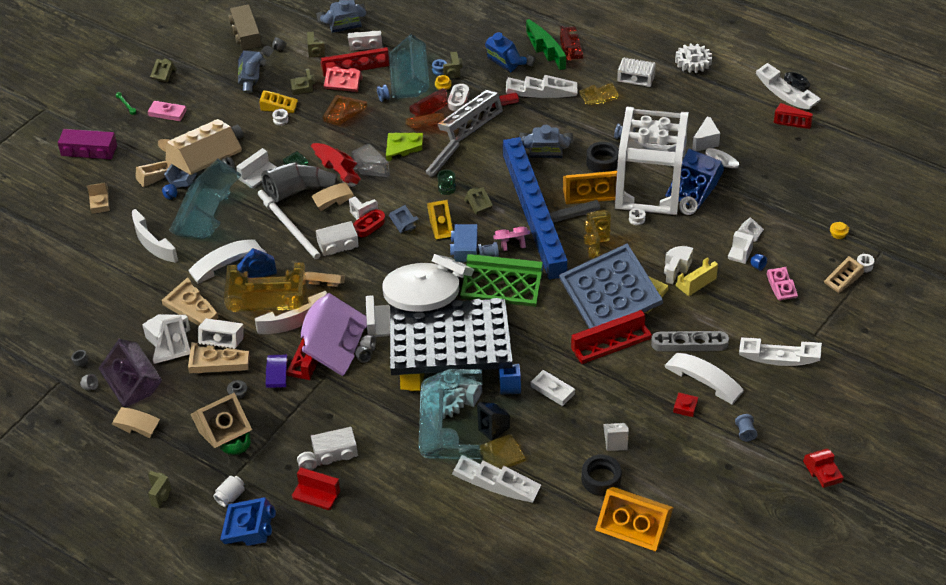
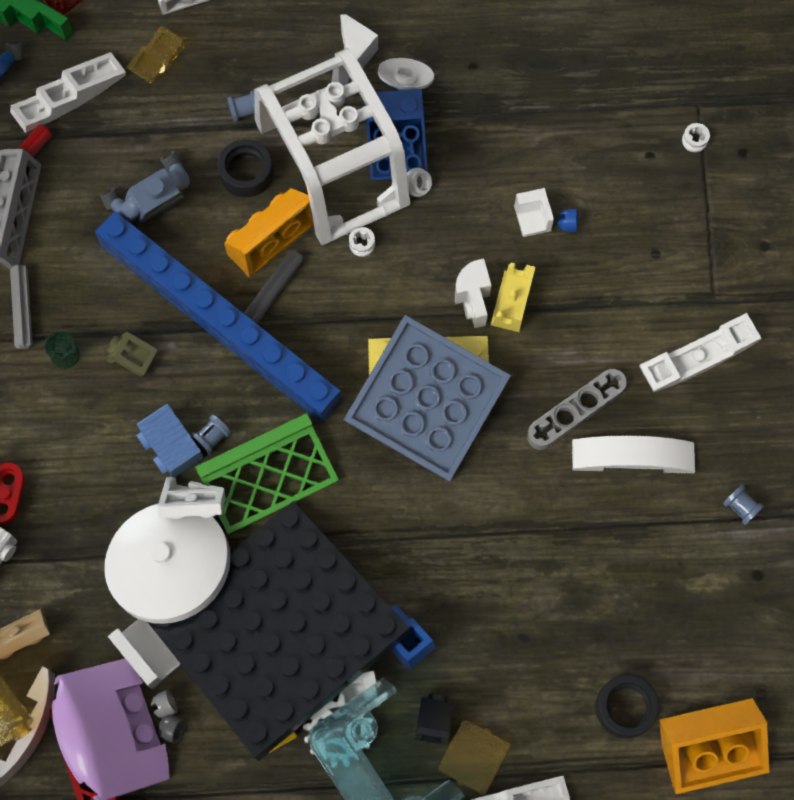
camera: 40 degrees left, 25 degrees up
sand blue bracket [389,205,419,234] -> none
yellow slope [427,200,453,239] -> none
bright pink plate [493,226,530,251] -> none
white plate [531,370,575,406] -> none
red fence [571,310,652,364] -> none
clear yellow bracket [584,210,611,259] -> none
white slope [604,423,629,451] -> none
red plate [673,393,698,417] -> none
white slope [738,217,764,242] -> none
bright pink slope [766,267,798,301] -> none
tan slope [824,256,864,293] -> none
yellow plate [830,222,849,239] -> none

